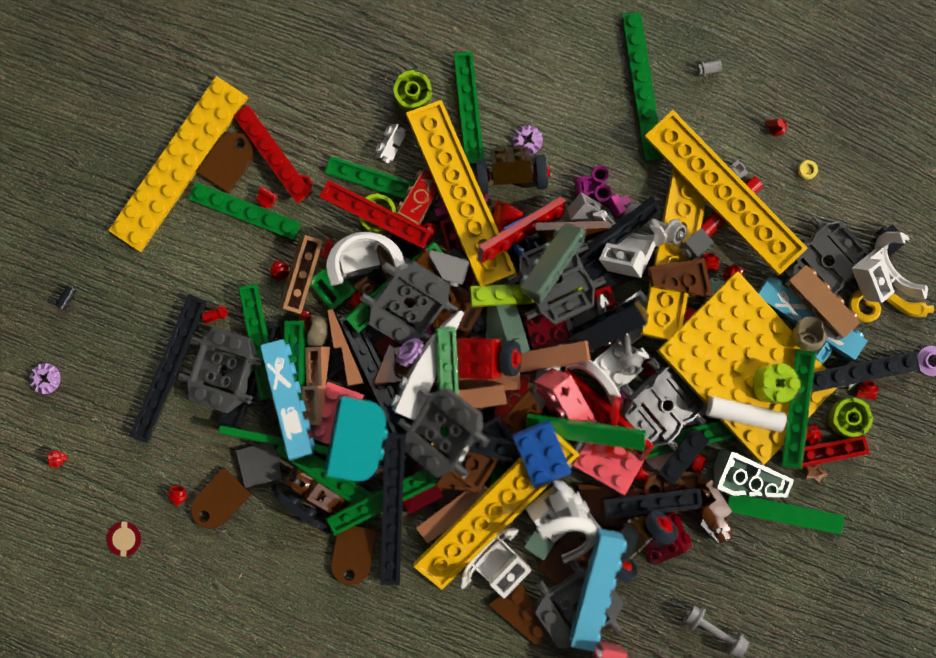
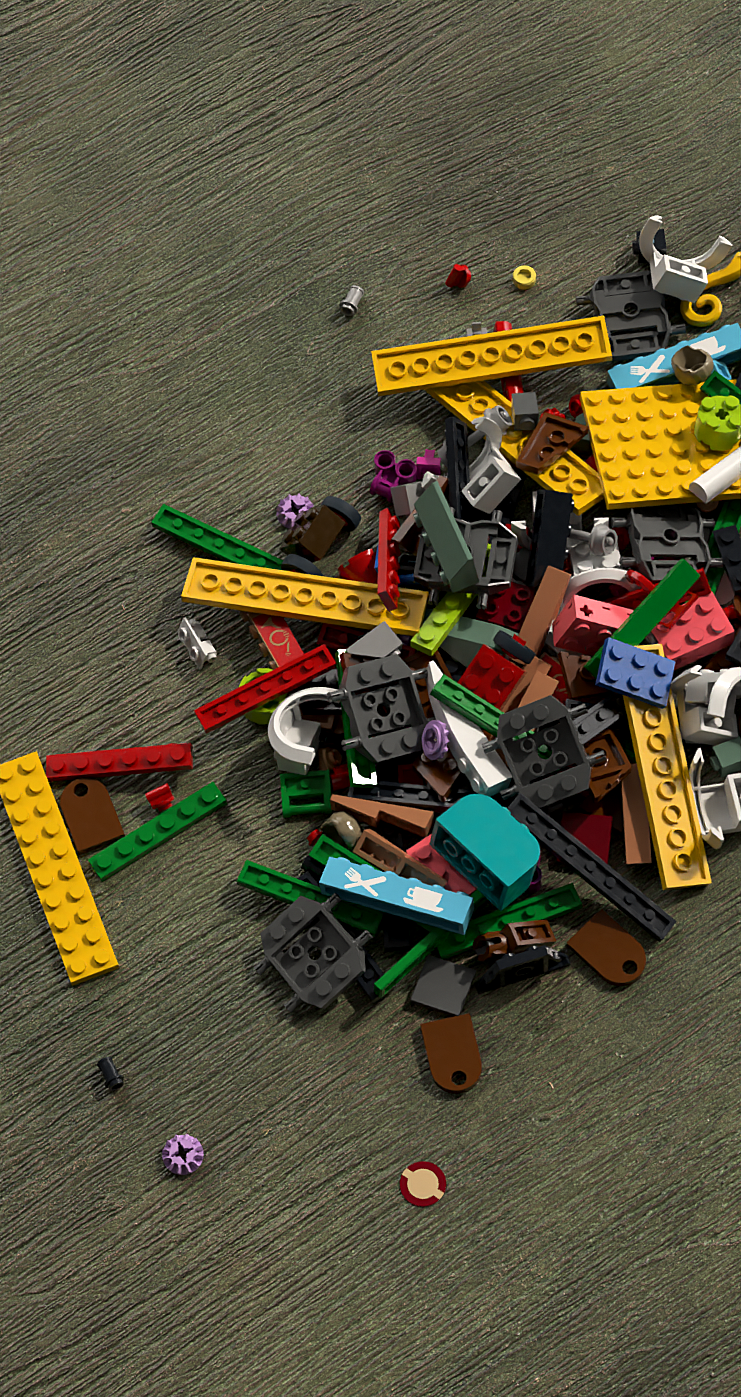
camera: 55 degrees left, 20 degrees down
red plate [47,449,68,469] -> none
black plate [129,294,208,444] -> none
red plate [167,486,187,507] -> none
red pin [202,305,228,324] -> none
red plate [270,260,289,280] -> none
medium nougat brick [278,235,323,315] -> none
red plate [319,239,333,259] -> none
green tile [324,155,436,209] -> none
green tile [326,468,438,536] -> none
lime brick [393,70,432,112] -> none
dark pink tile [434,199,450,223] -> none
green plate [622,12,664,162] -> none
medium nougat brick [785,265,861,340] -> none

